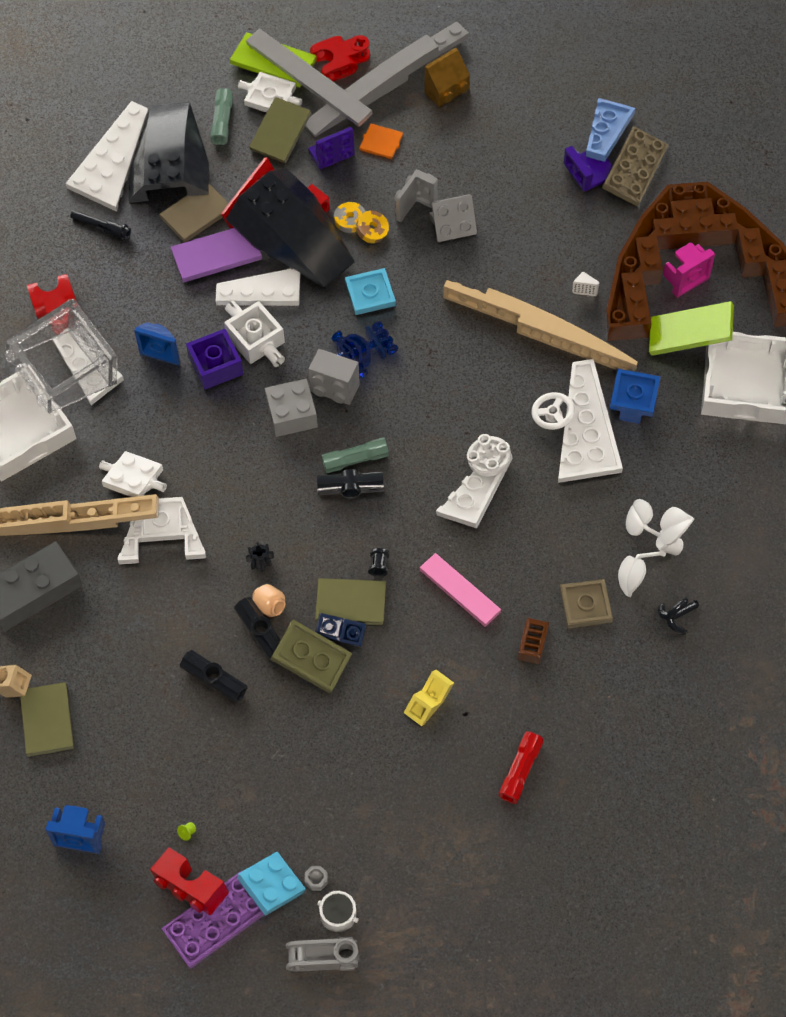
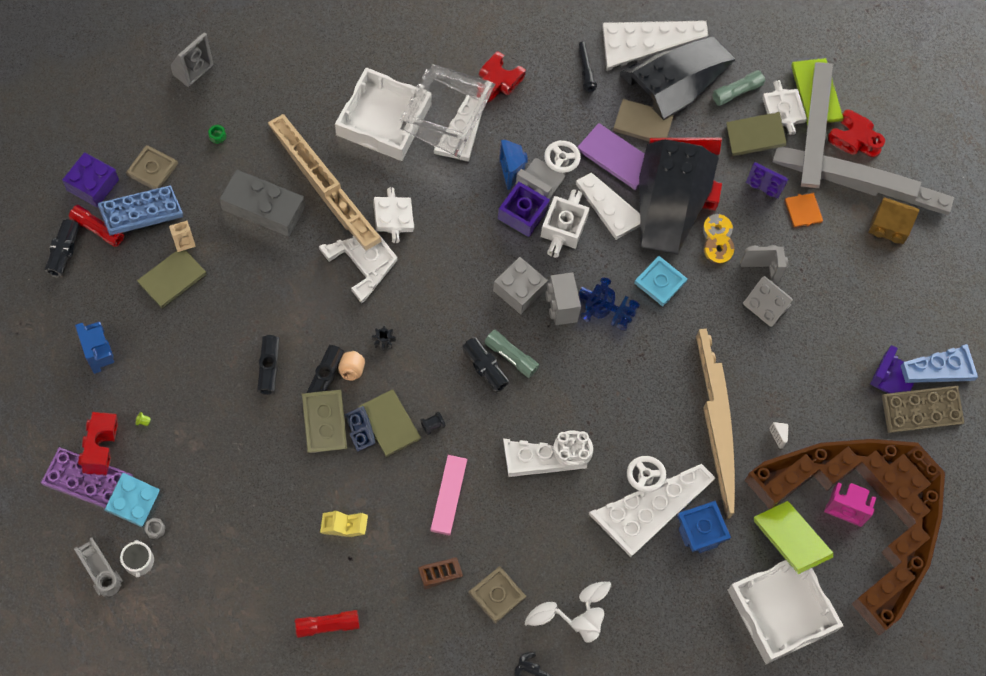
camera: 50 degrees right, 5 degrees up
none -> light grey bracket [516,158,565,199]
none -> white piece [544,140,581,173]

